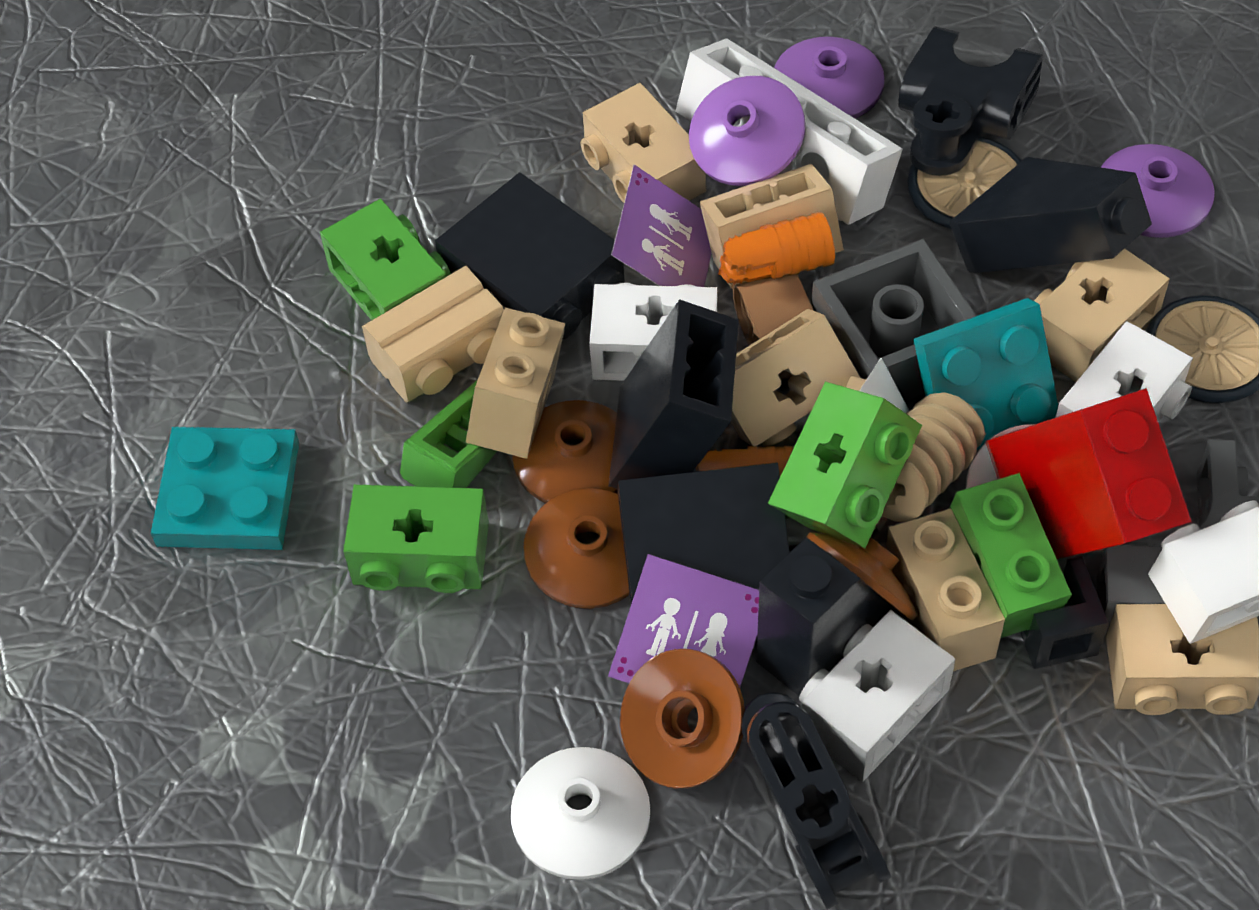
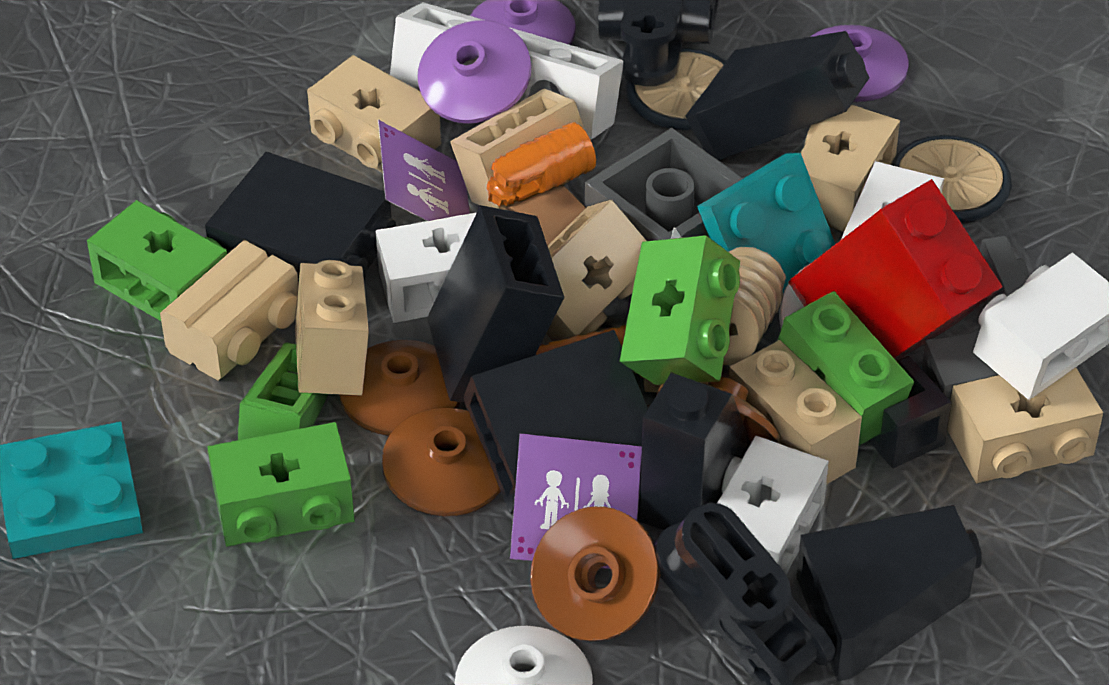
camera: 20 degrees left, 10 degrees down
none -> black slope [796,505,982,682]

